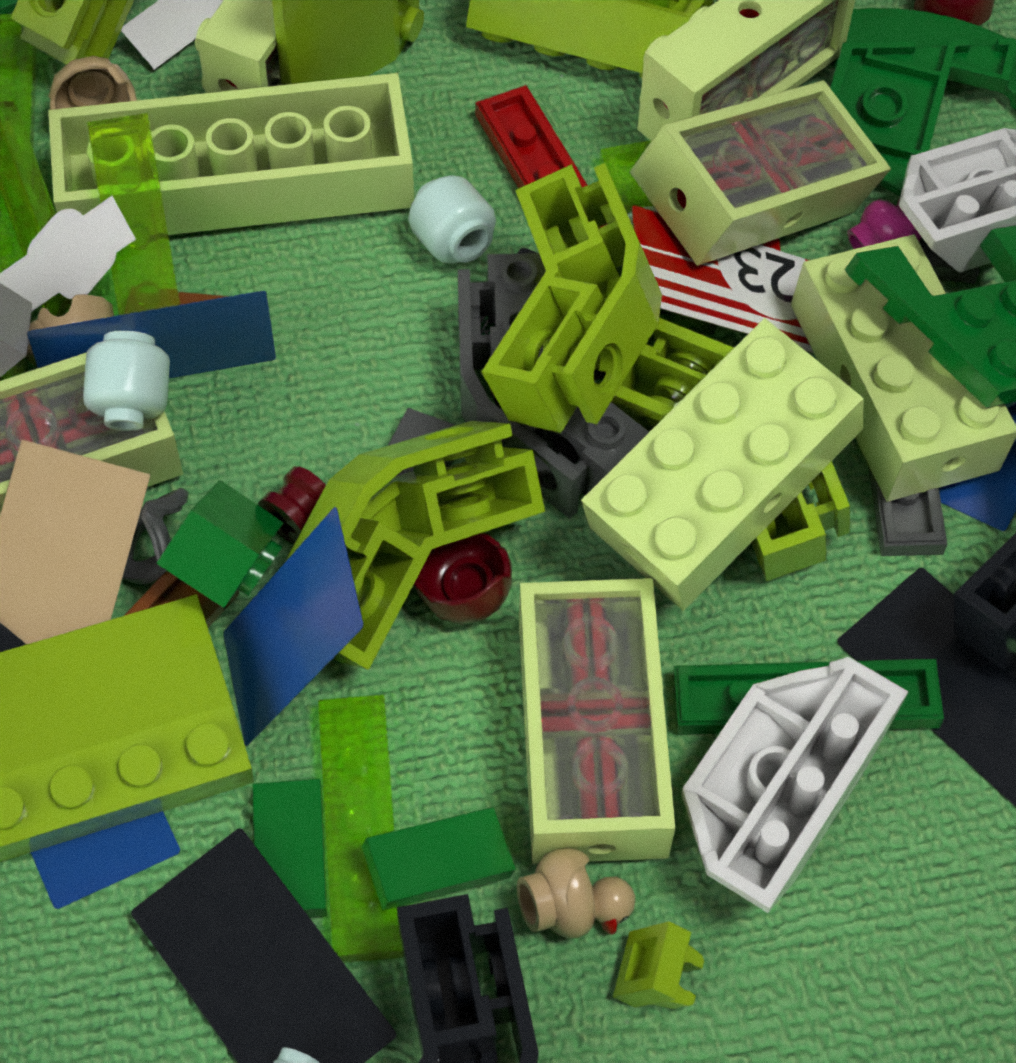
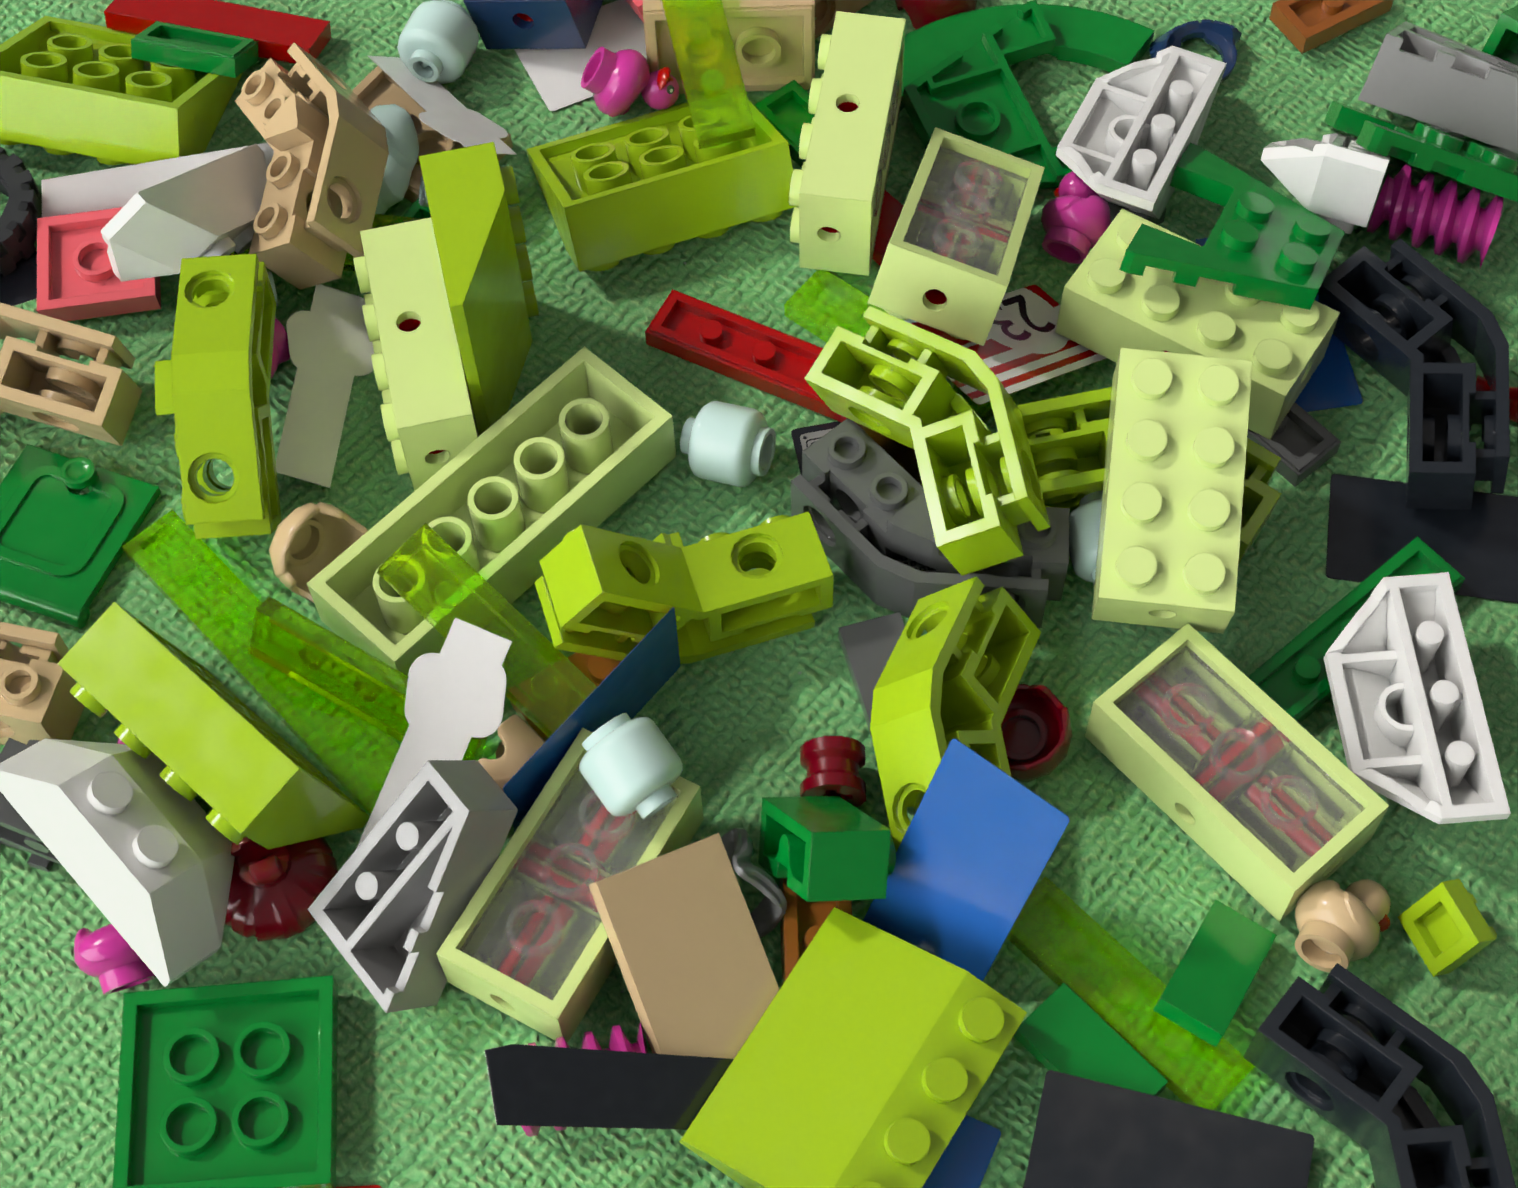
camera: 35 degrees left, 0 degrees up
none -> lime brick [534,512,834,664]

